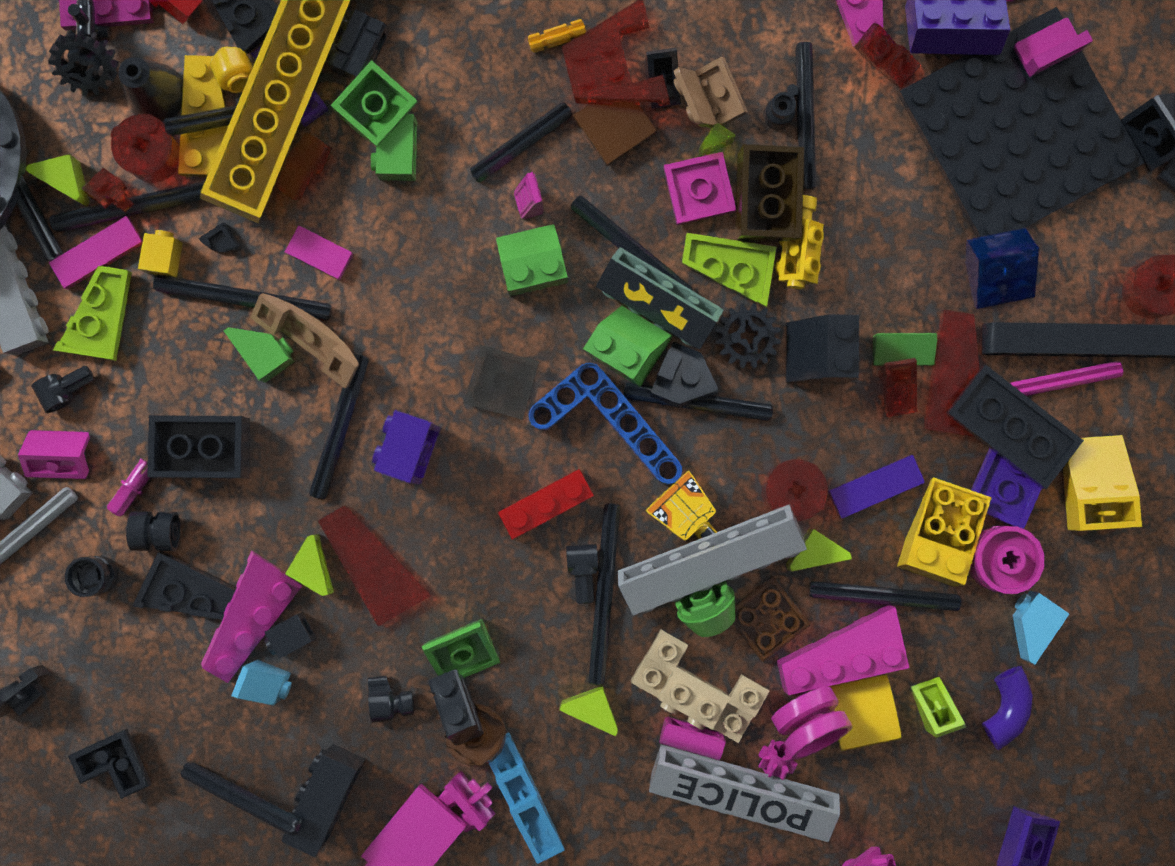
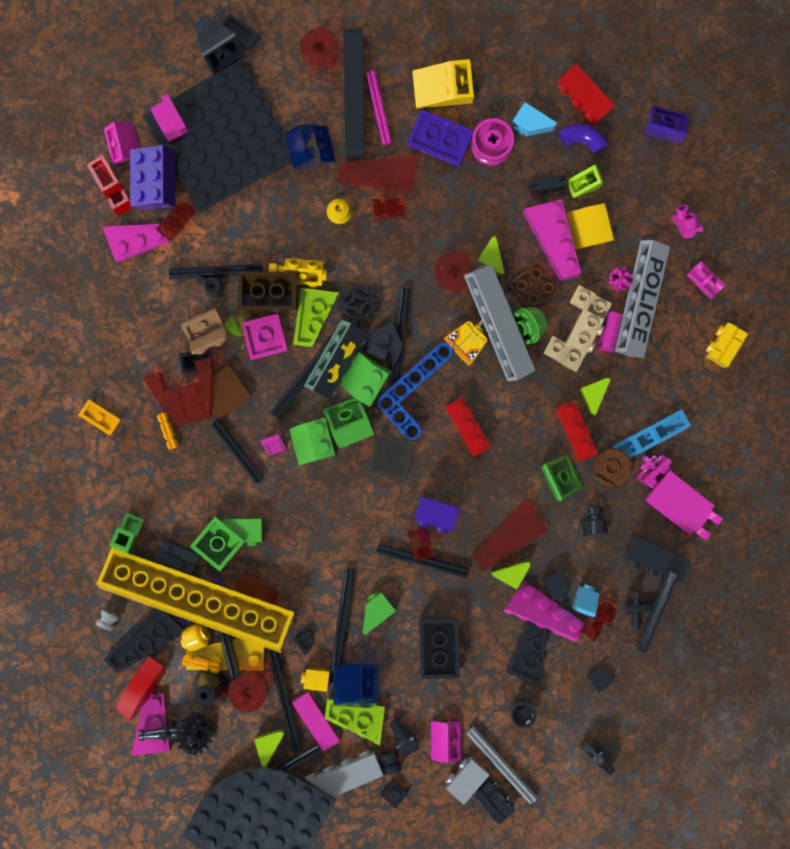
camera: 90 degrees left, 0 degrees up
black brick [68,728,152,799] -> none
clear red plate [82,168,134,213] -> none
dark pink axle [107,458,150,517] -> none
black wheel [126,511,181,551] -> none
medium nougat slope [250,293,359,389] -> none
dark pink tile [285,225,354,280] -> none
black brick [428,669,484,746] -> none
black axle [566,544,598,604] -> none
black axle [588,503,620,685] -> none
dark pink wheel [771,686,853,759] -> none
black slope [785,314,859,384] -> none
black axle [809,581,961,611] -> none
dark purple tile [828,455,925,519] -> none
bright green slope [873,333,937,366] -> none
yellow slope [897,477,991,587] -> none
black plate [946,365,1084,489] -> none
none -> light orange axle [182,654,221,674]
none -> bright green slope [323,397,374,449]
none -> yellow cone [327,198,353,224]
none -> clear blue slope [333,663,378,708]
none -> black wheel [379,750,402,775]
none -> clear red brick [408,527,434,561]
none -> black pin [528,175,568,194]
none -> red brick [555,401,598,462]
none -> red brick [557,64,615,126]
none -> clear red slope [581,602,617,643]
none -> black tile [587,665,614,693]
none -> black piece [624,587,665,630]

